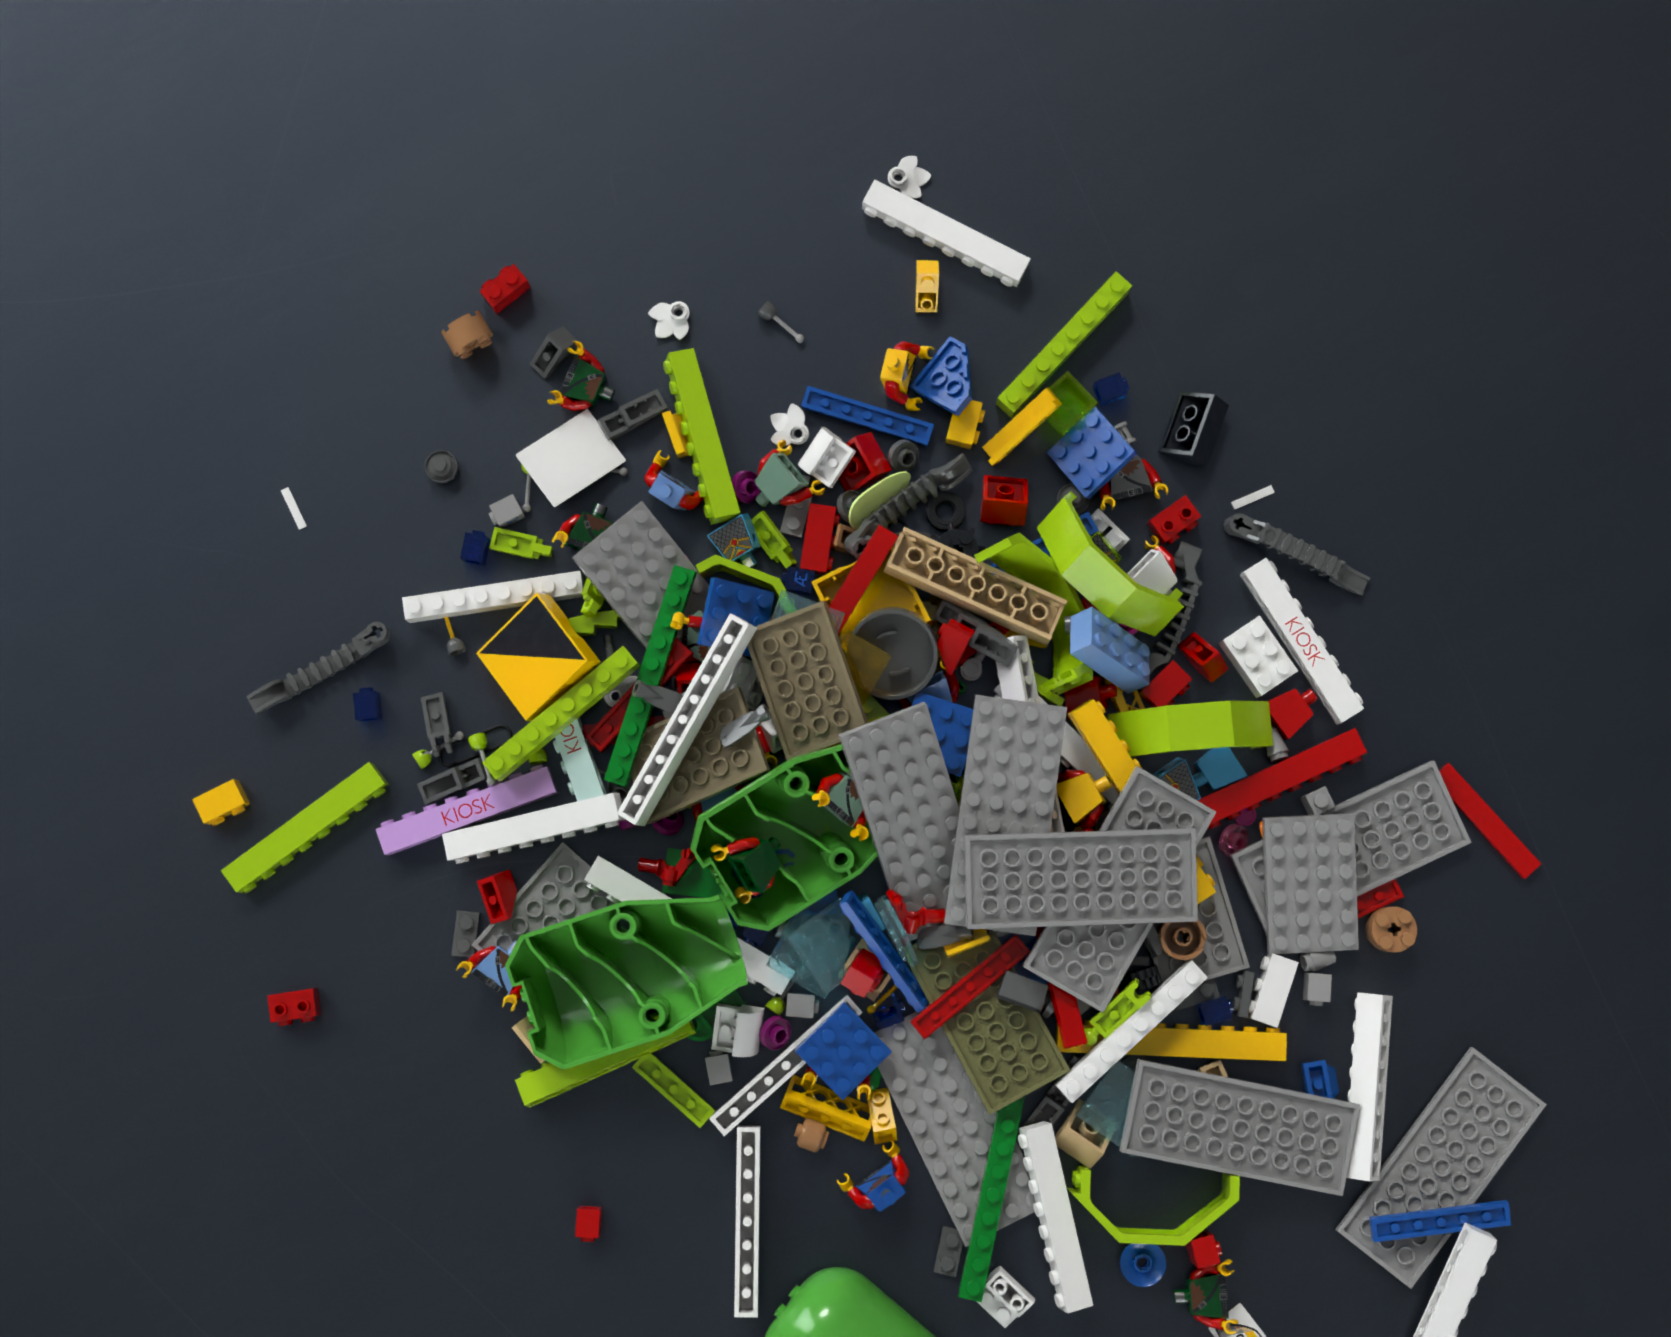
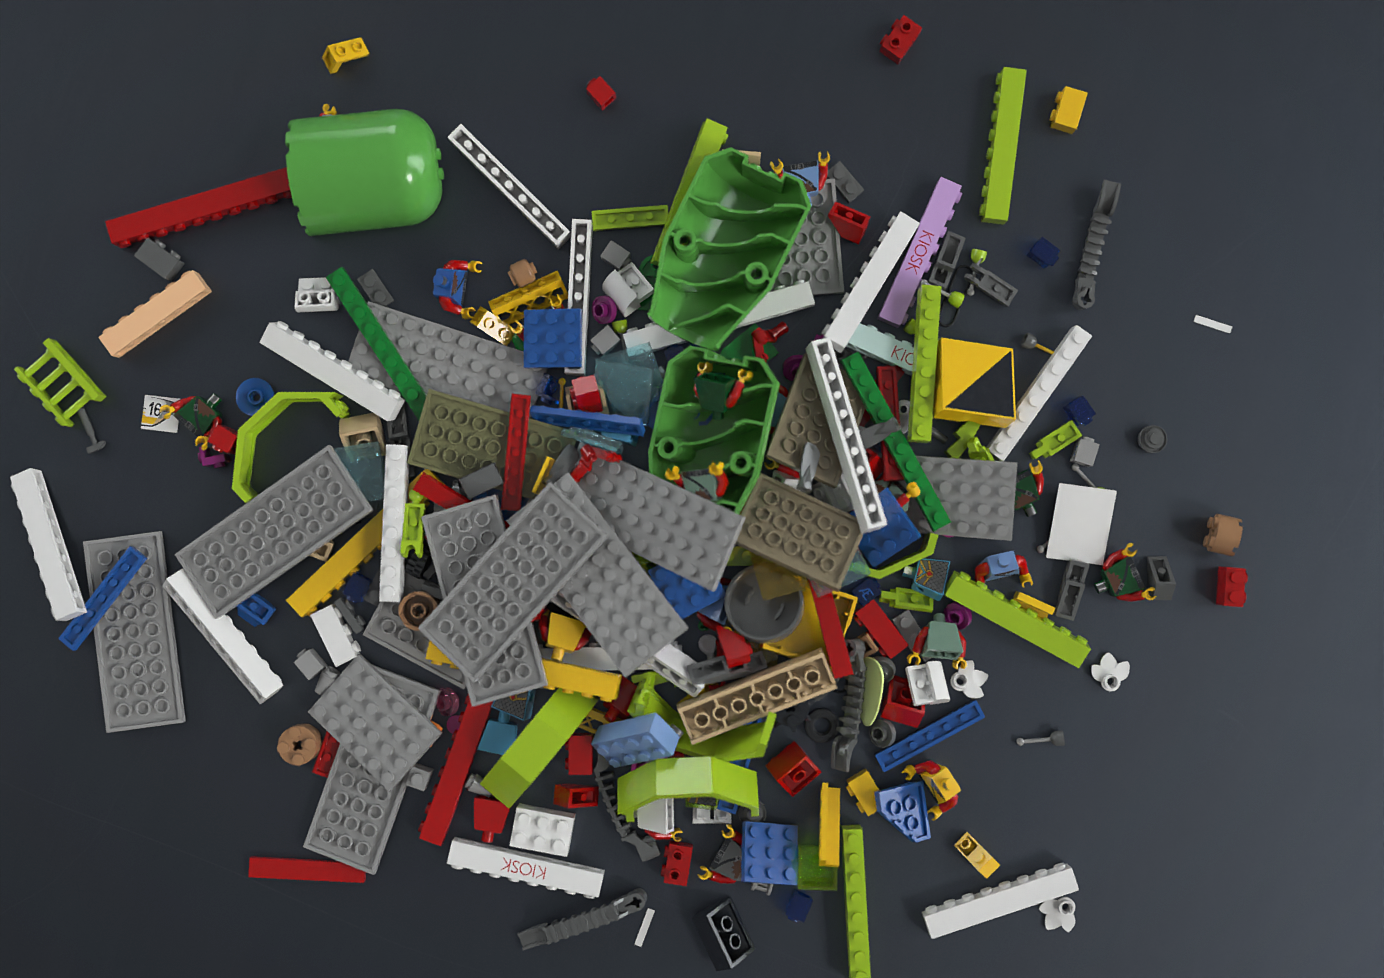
camera: 135 degrees right, 5 degrees up
none -> magenta bracket [198,447,231,469]

